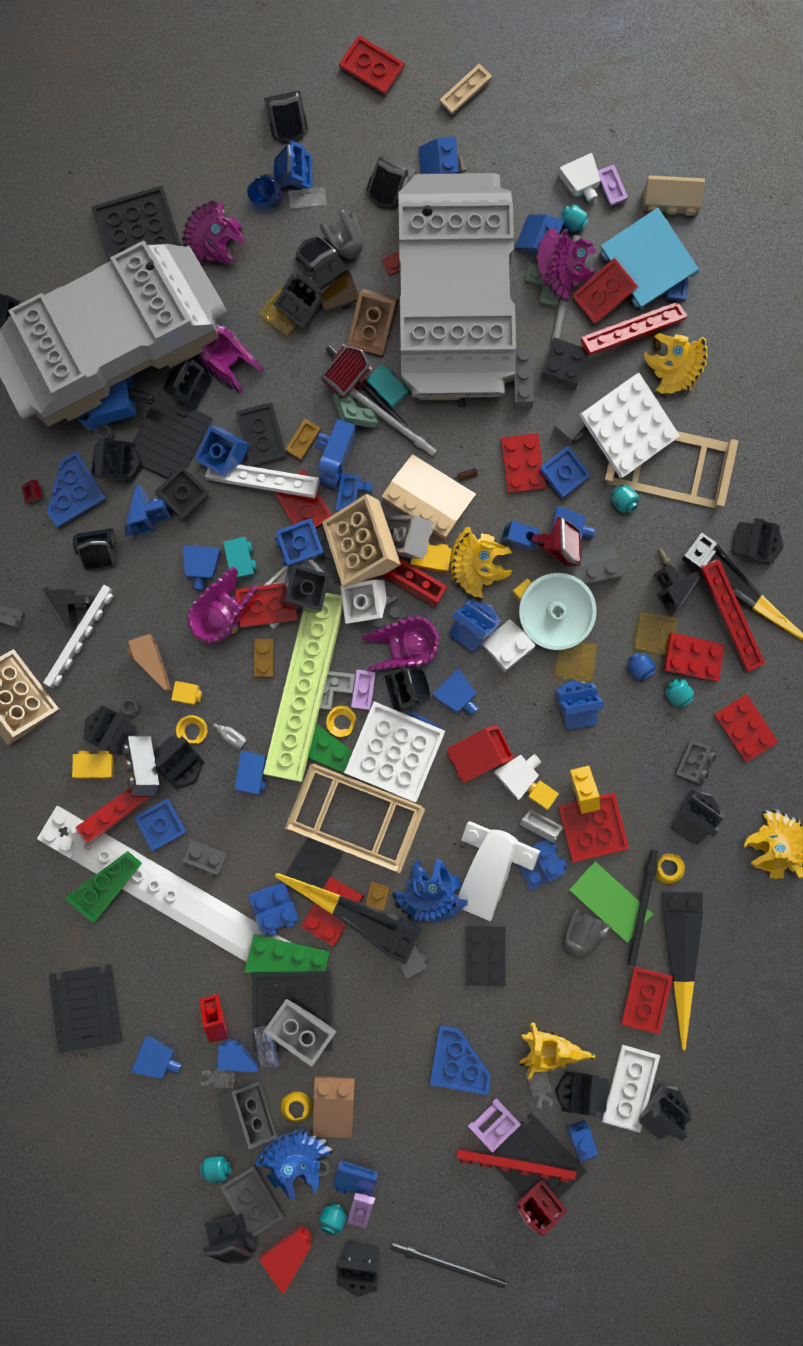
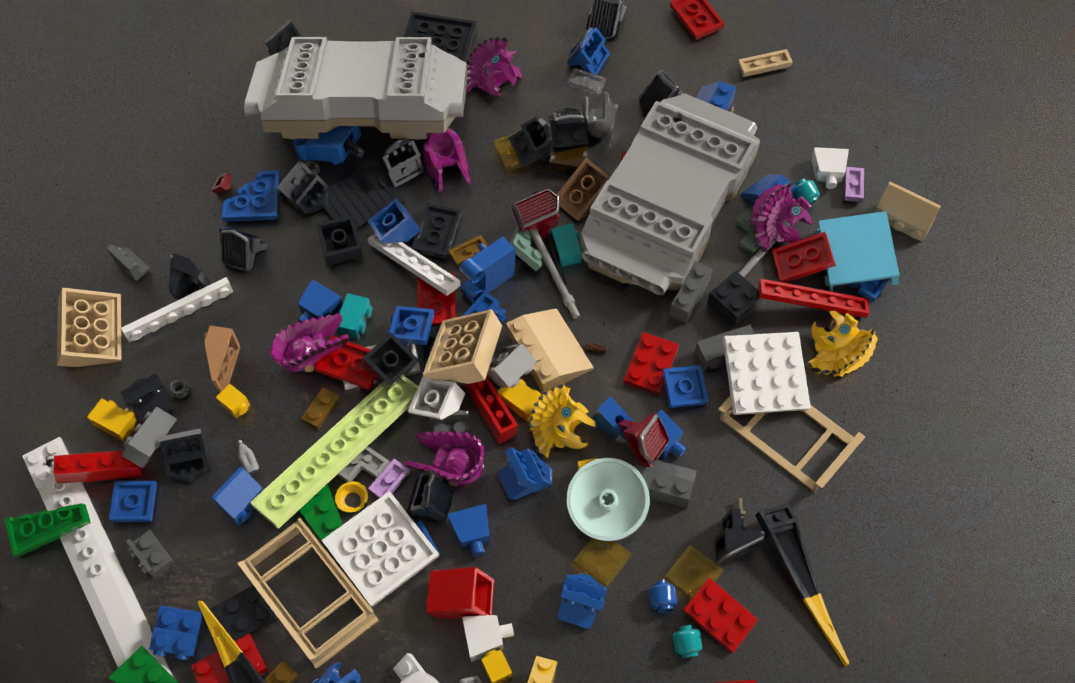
camera: 30 degrees right, 20 degrees down
blue piece [124,486,173,536] -> none
yellow piece [176,715,208,744] -> none
clear blue hair [247,174,282,205] -> none
white slope [481,620,536,673] -> none
teal head [611,485,639,513] -> none
red plate [700,559,765,672] -> none
black piece [733,518,784,564] -> none

